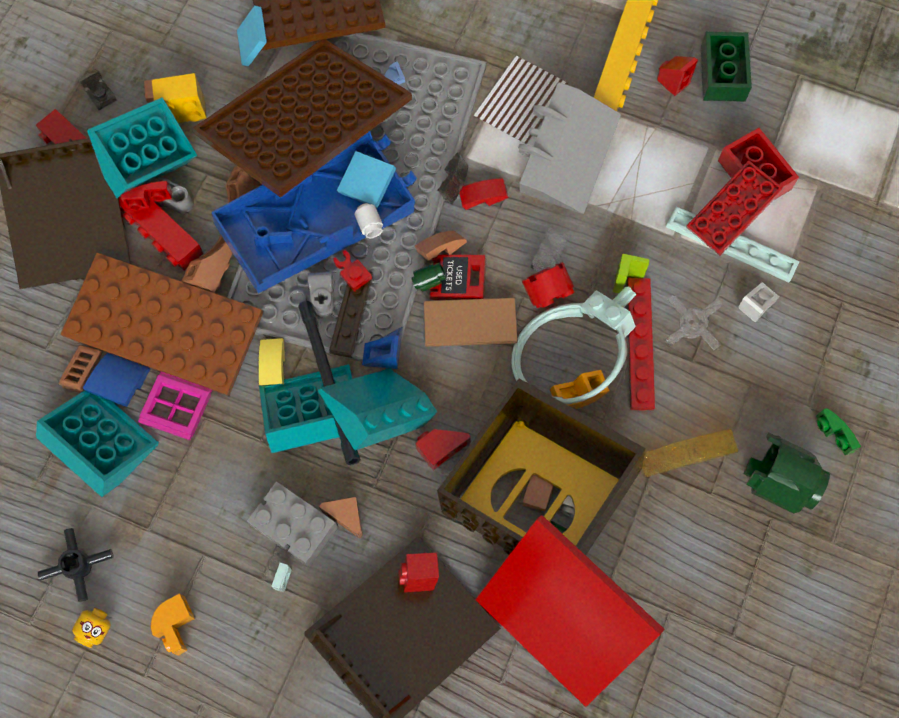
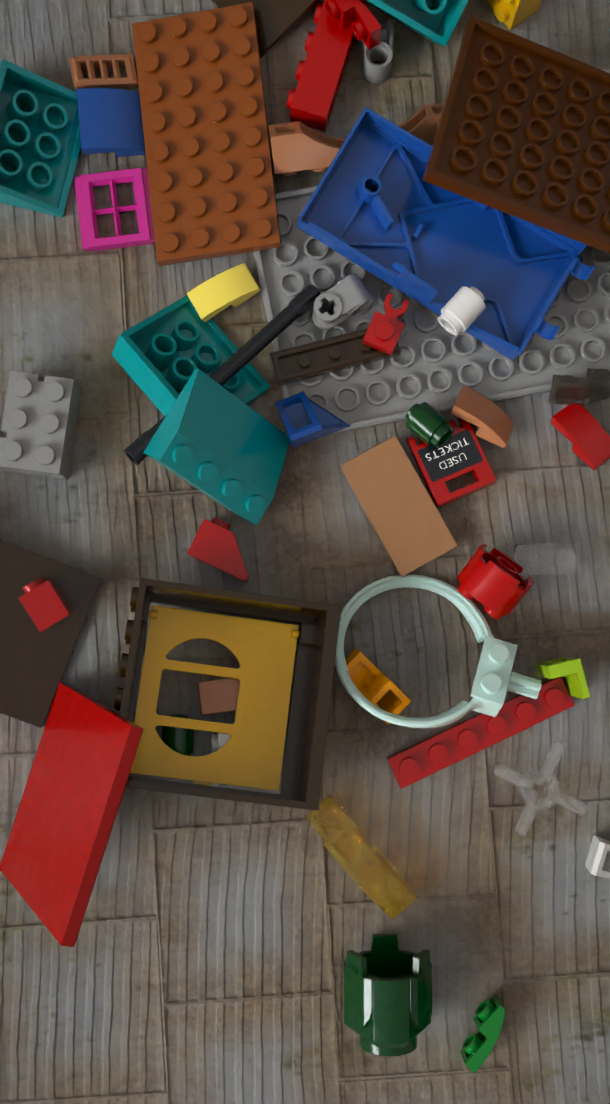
camera: 60 degrees right, 15 degrees up
nougat slope [319,497,363,539] -> none
medium azure tile [337,151,396,208] -> none

